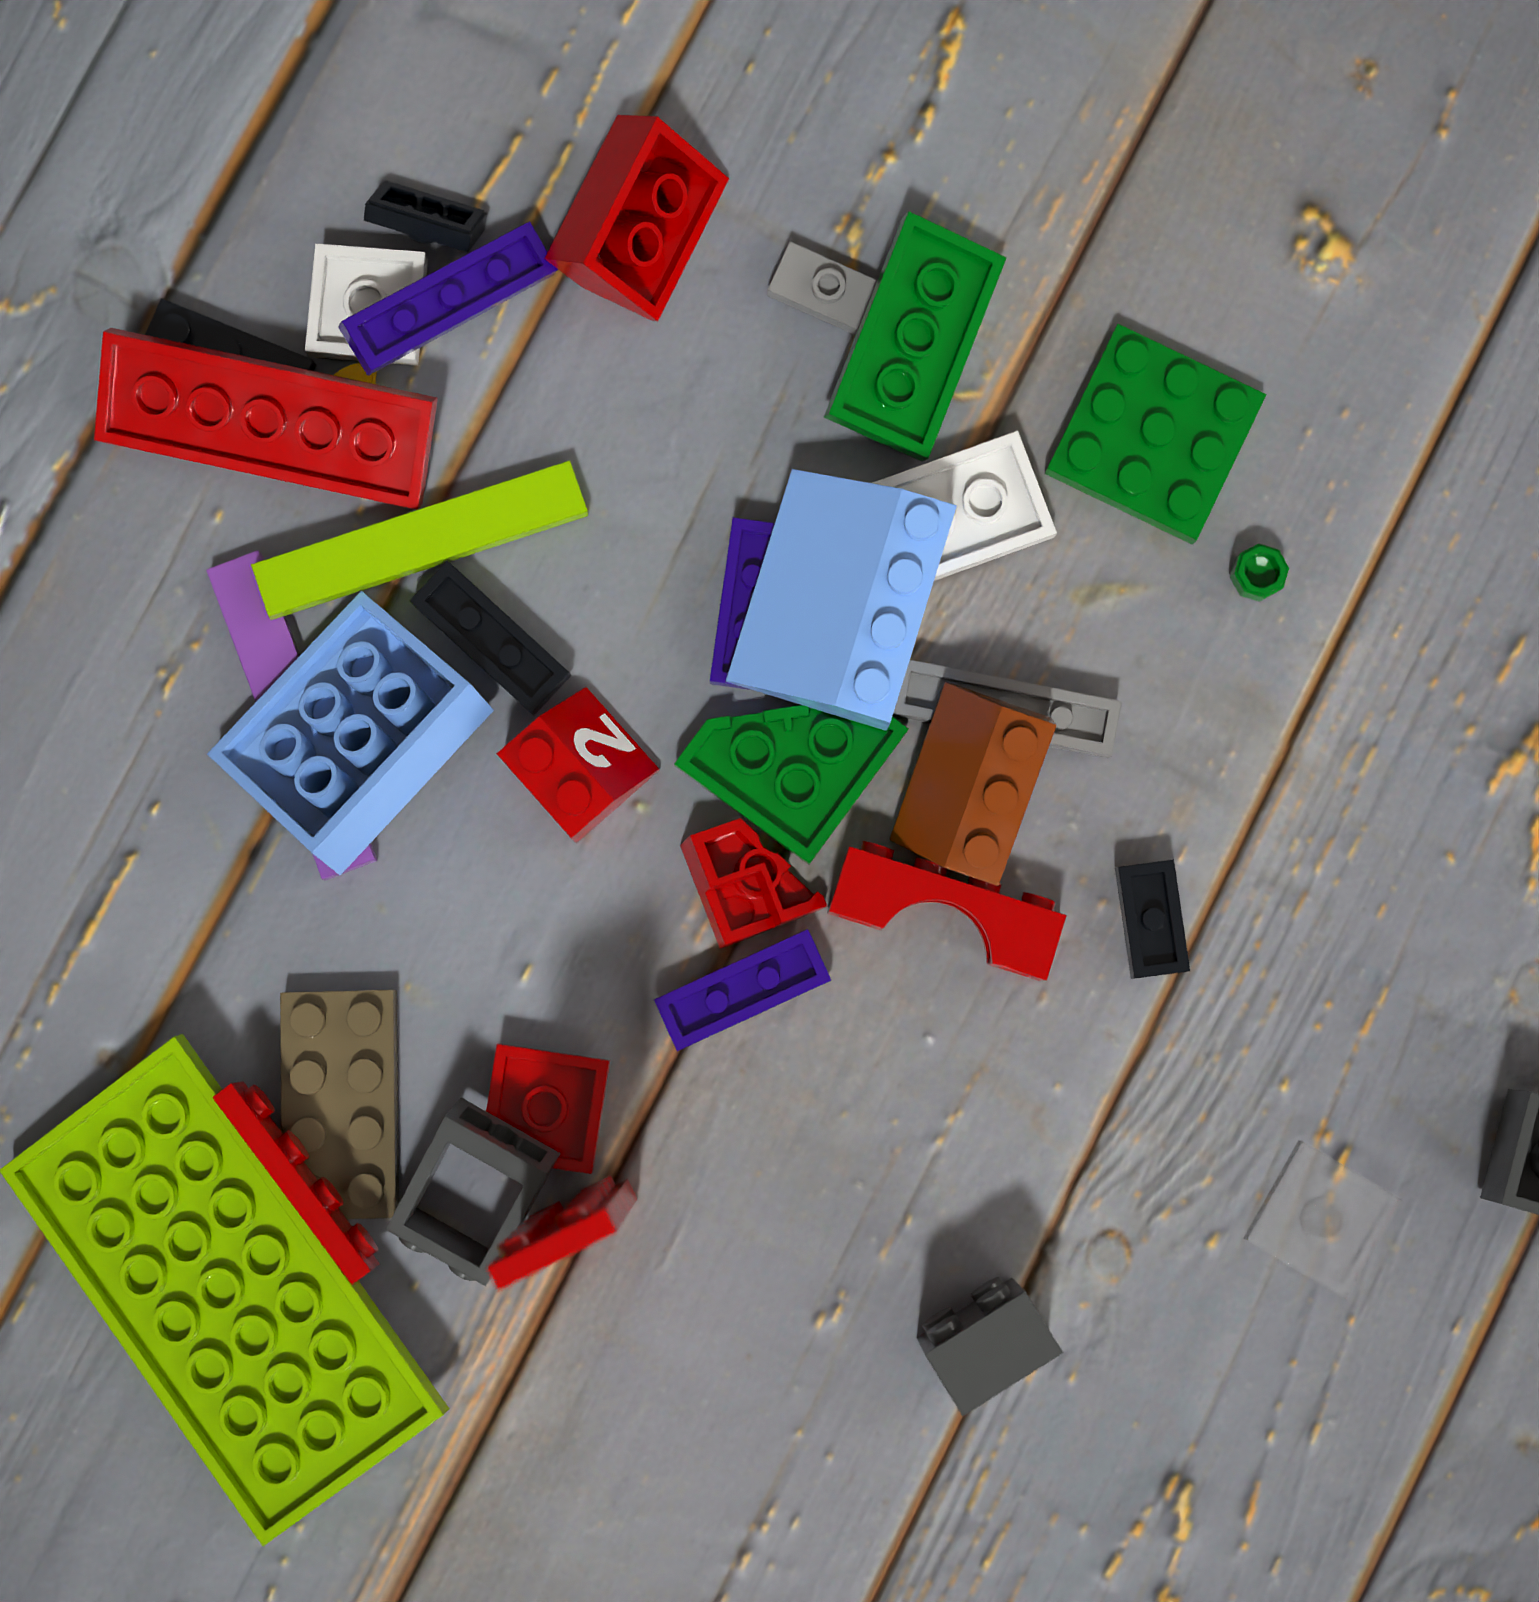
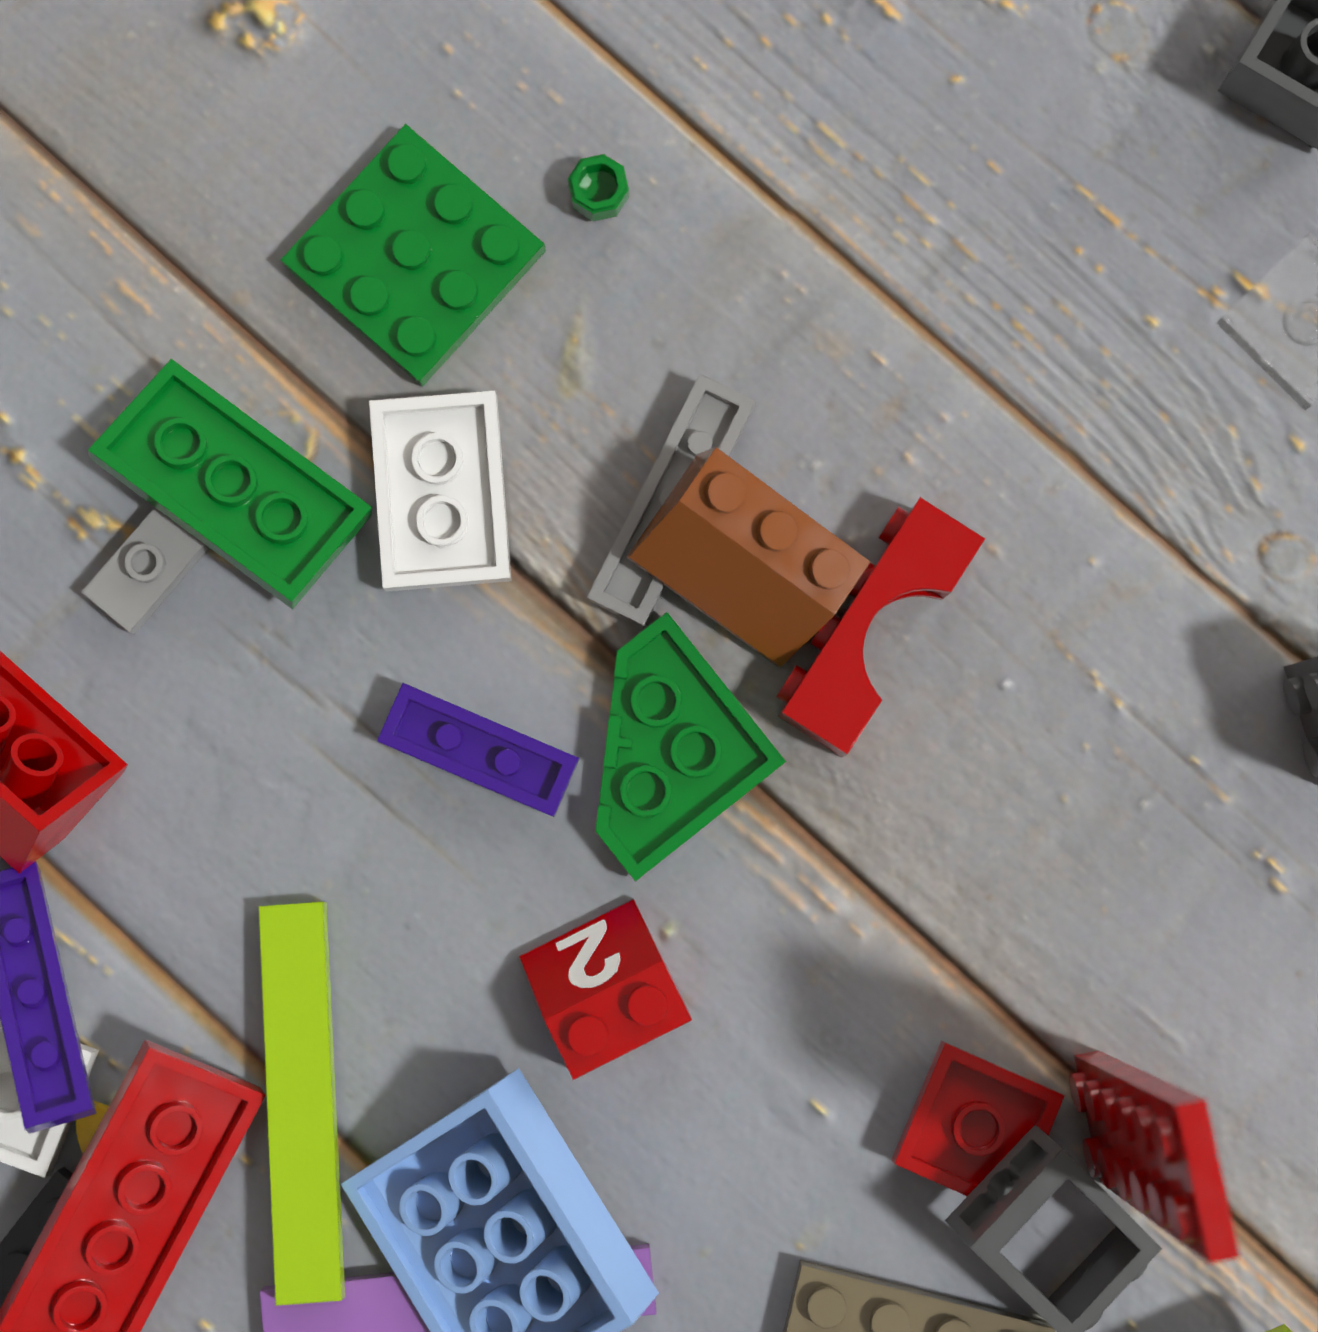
camera: 75 degrees left, 0 degrees up
black plate [409,560,571,716] -> none
dark purple plate [654,929,831,1051] -> none
red slope [680,818,827,949] -> none
light blue slope [726,469,957,731] -> none
black plate [1115,859,1190,979] -> none

